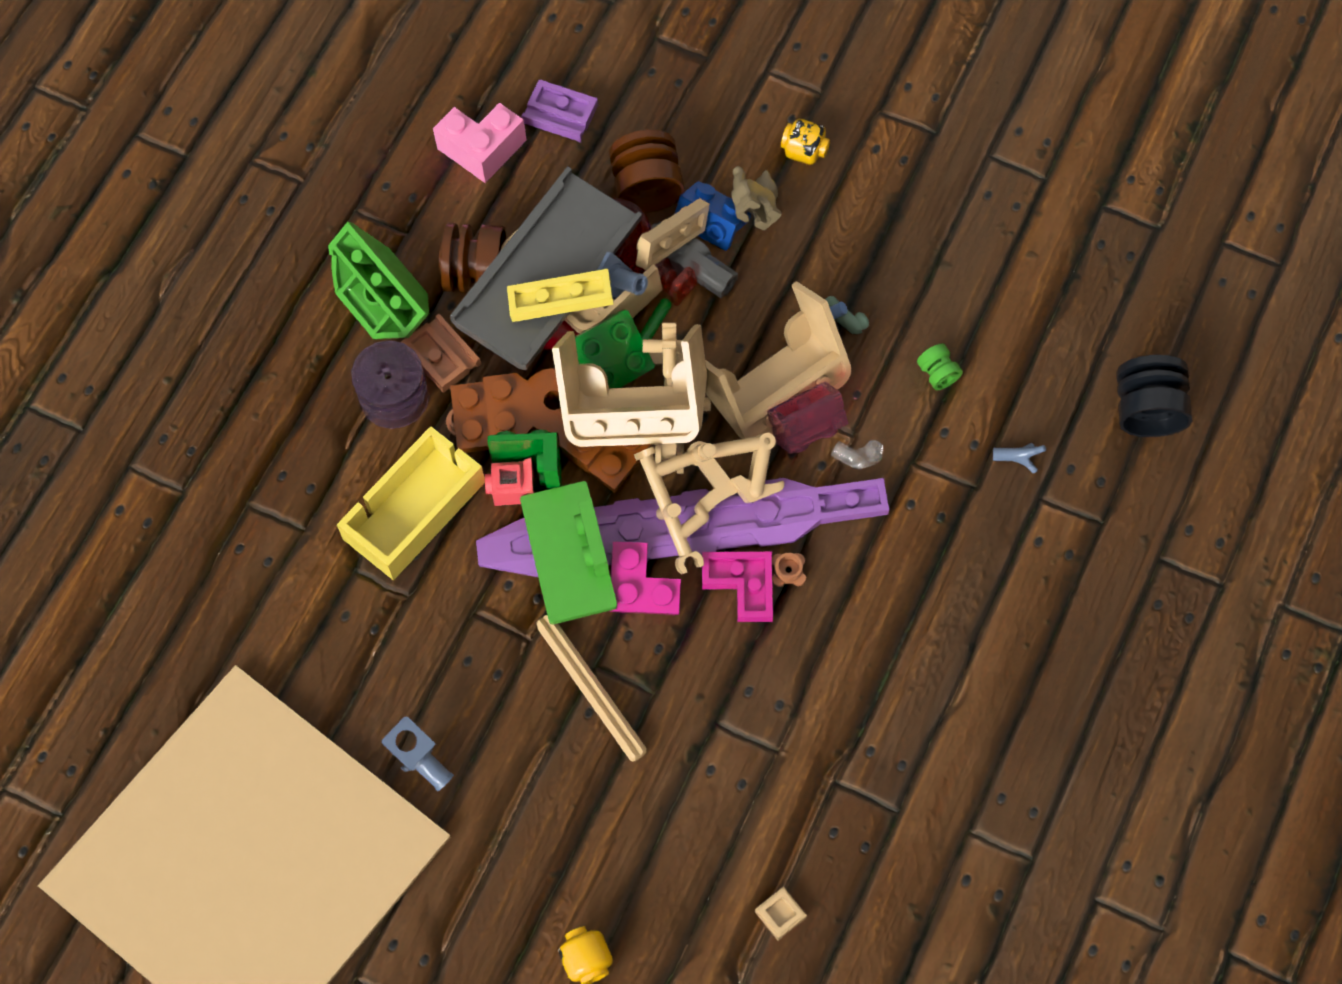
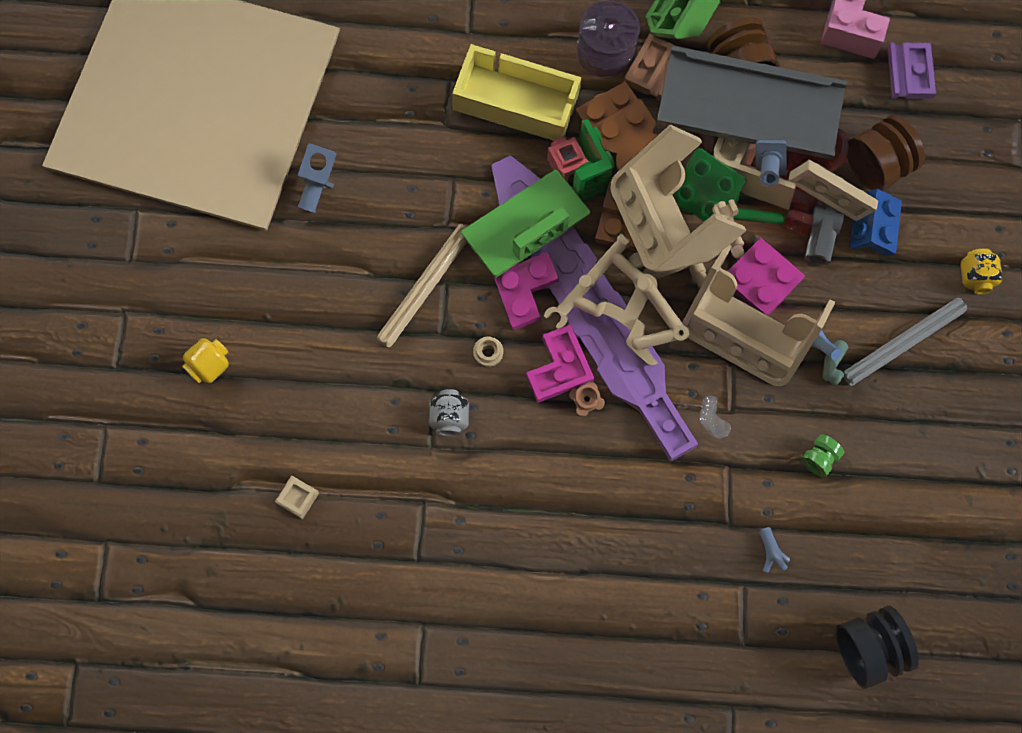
camera: 60 degrees right, 5 degrees up
light yellow plate [507,269,614,322] -> none
dark tan animal [731,166,782,230] -> none
clear pink brick [767,381,848,454] -> none
none -> light grey head [429,389,469,437]
none -> tan plate [473,337,503,367]
none -> dark pink plate [728,238,805,316]
none -> light grey axle [843,298,967,386]

